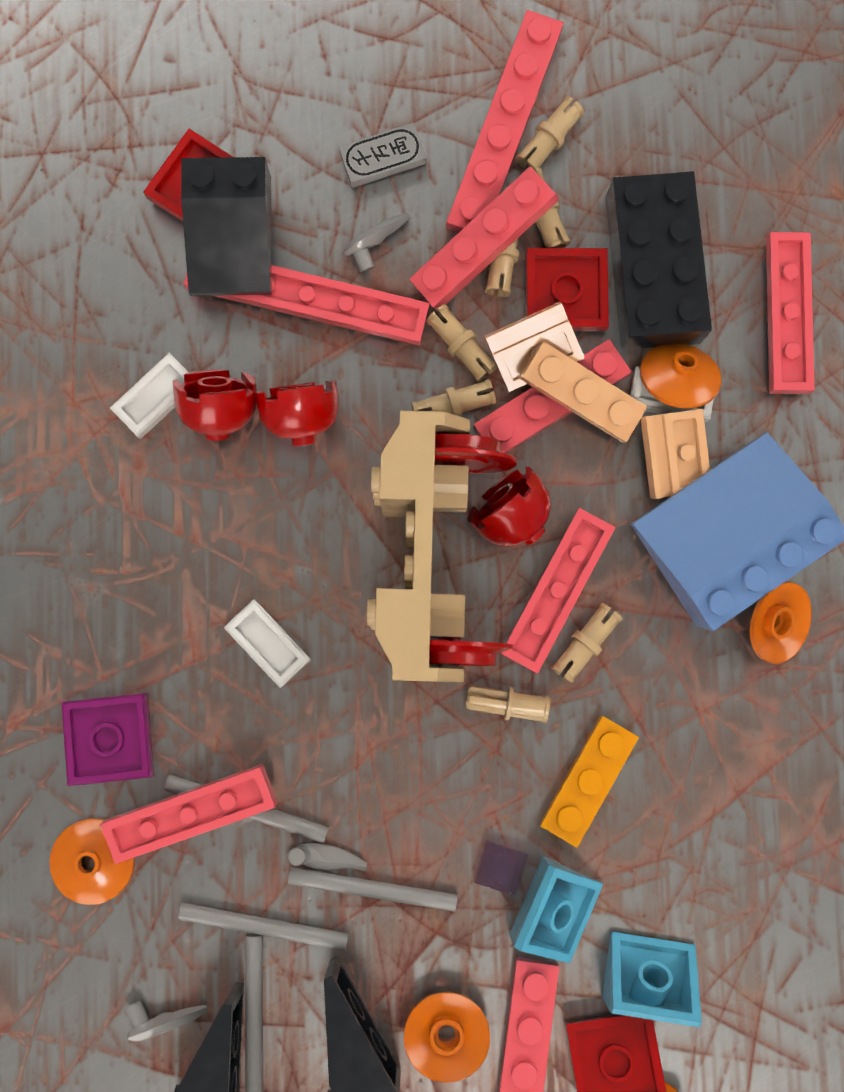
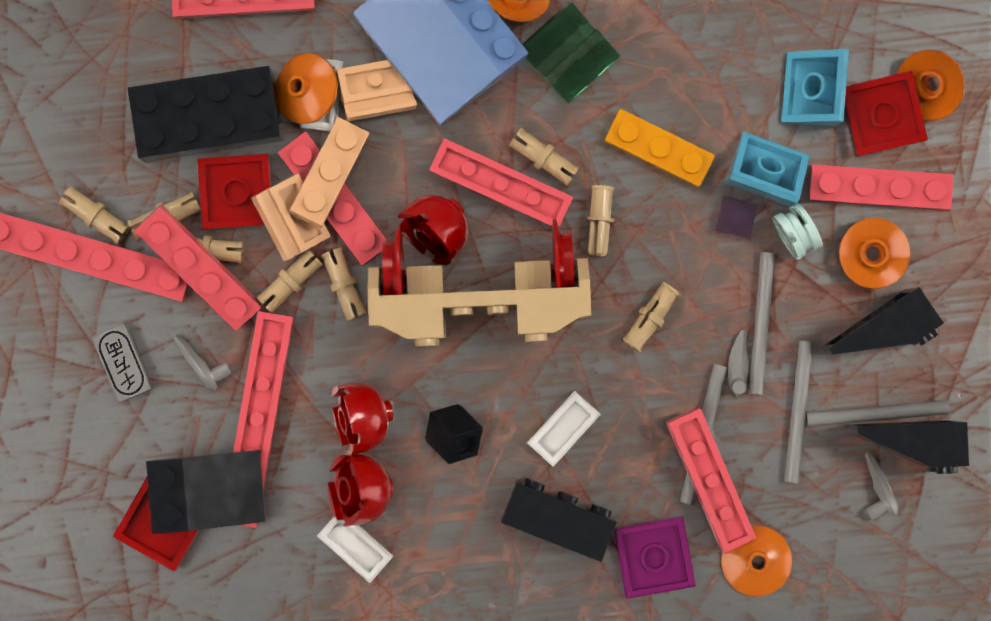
camera: 85 degrees left, 5 degrees up
none -> black panel [425,404,483,464]
none -> black brick [501,478,617,562]
none -> clear green slope [522,2,620,103]
none -> tan pin [622,282,681,353]
none -> light aqua wheel [772,203,823,260]

